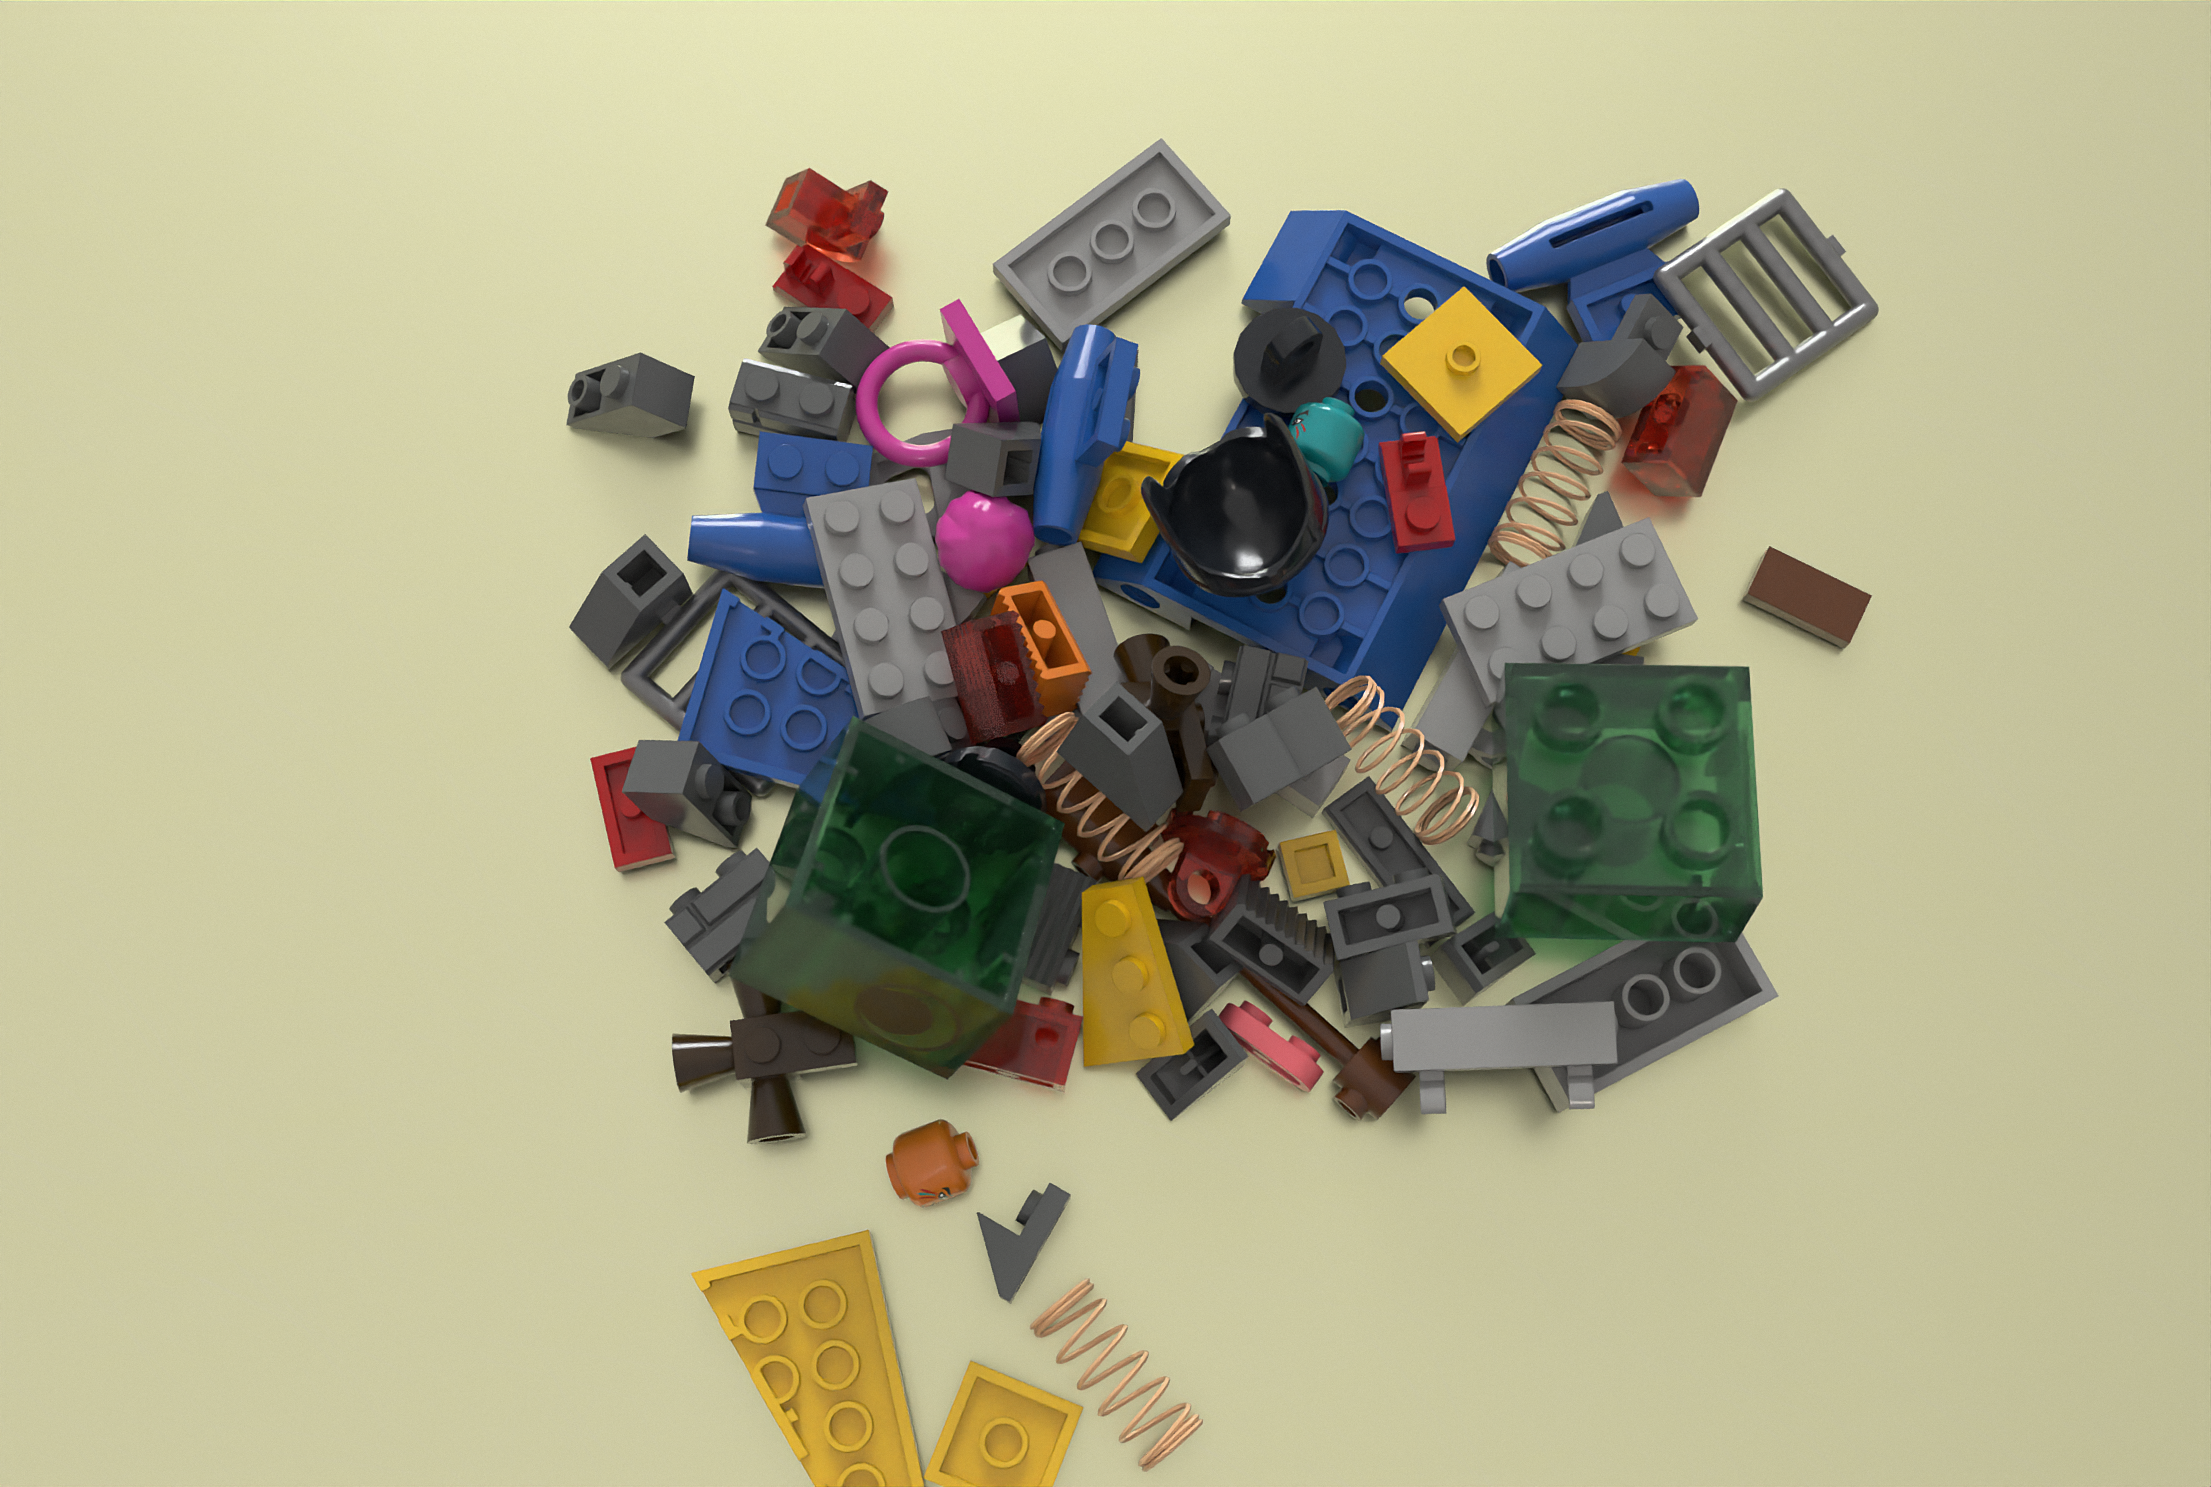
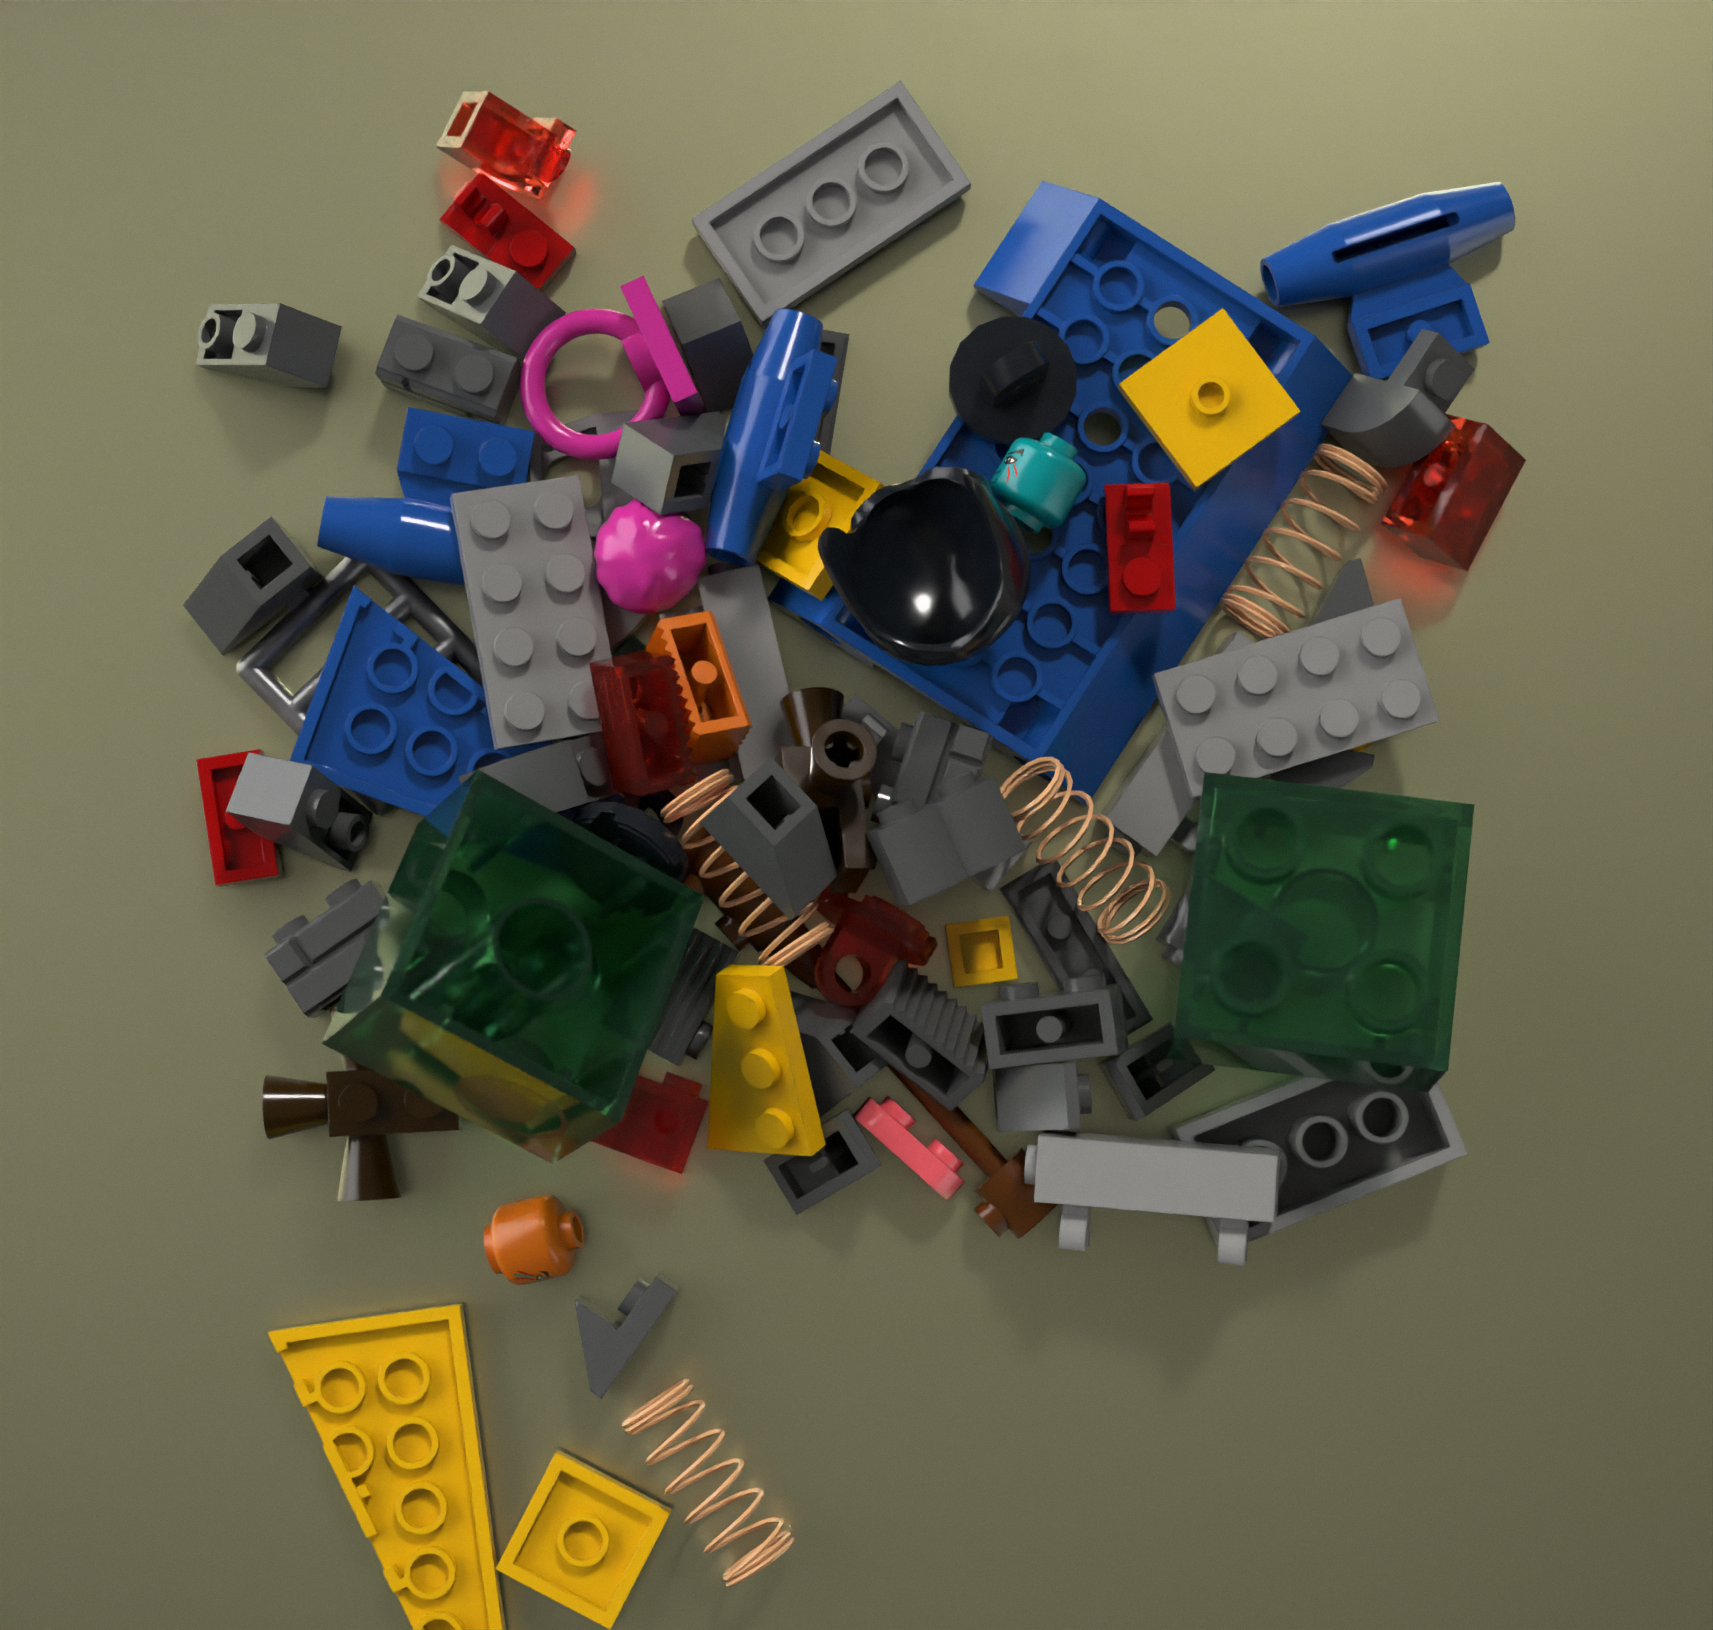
camera: 10 degrees right, 10 degrees up
flat silver bar [1653,188,1879,402] -> none
reddish brown tile [1742,546,1872,649] -> none

